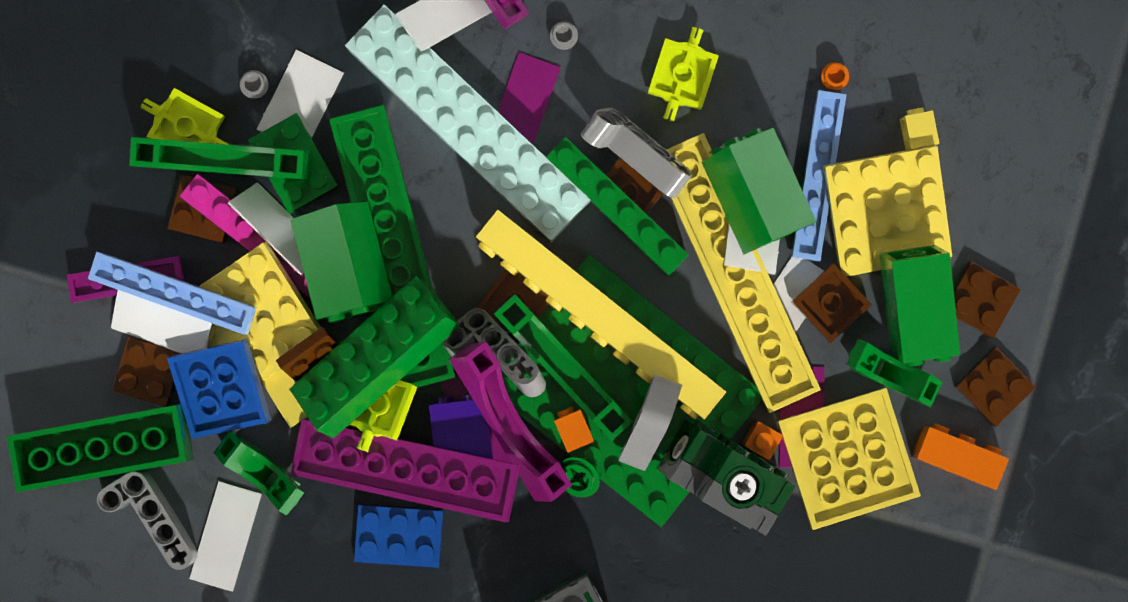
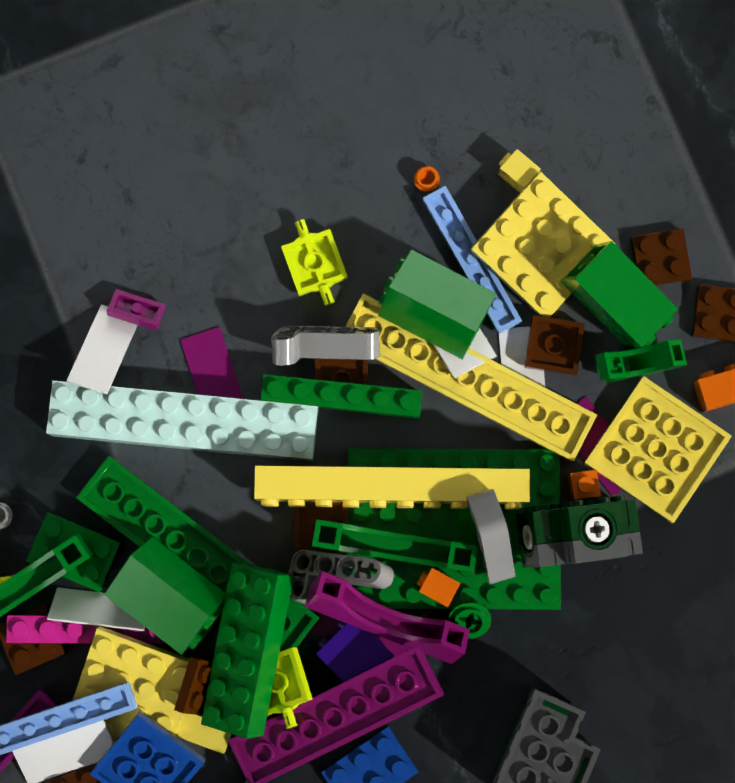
camera: 35 degrees left, 5 degrees down
white window [257,50,344,138] -> none
light grey plate [550,21,578,50] -> none

